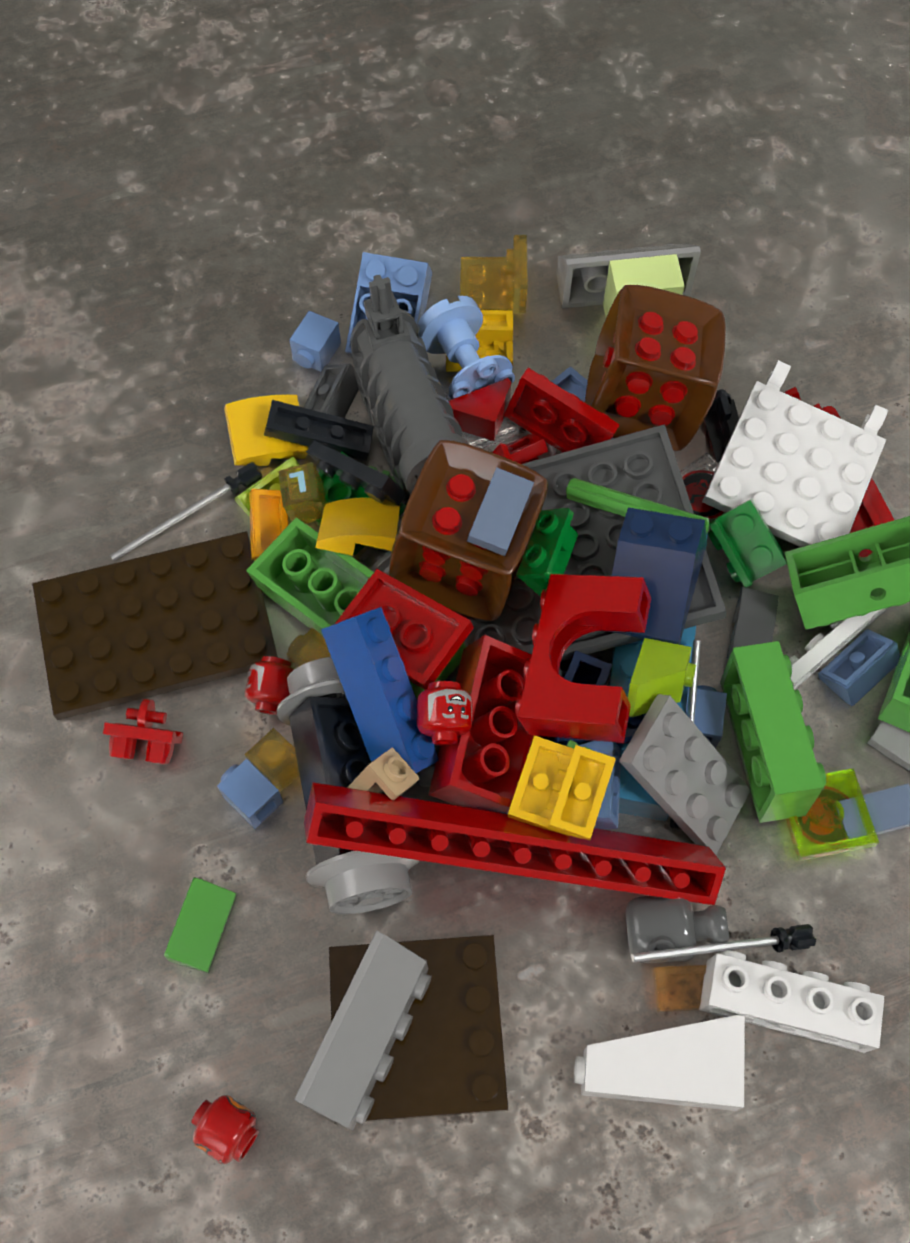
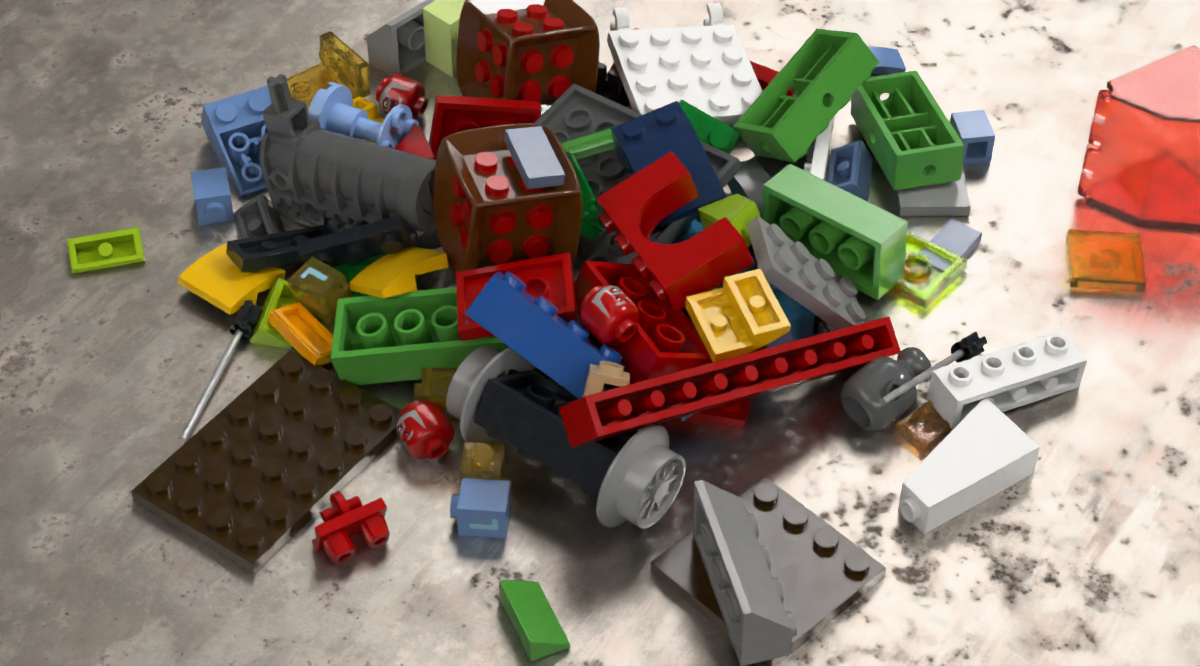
camera: 40 degrees left, 20 degrees down
none -> lime slope [66,227,145,275]
none -> red head [376,73,428,119]

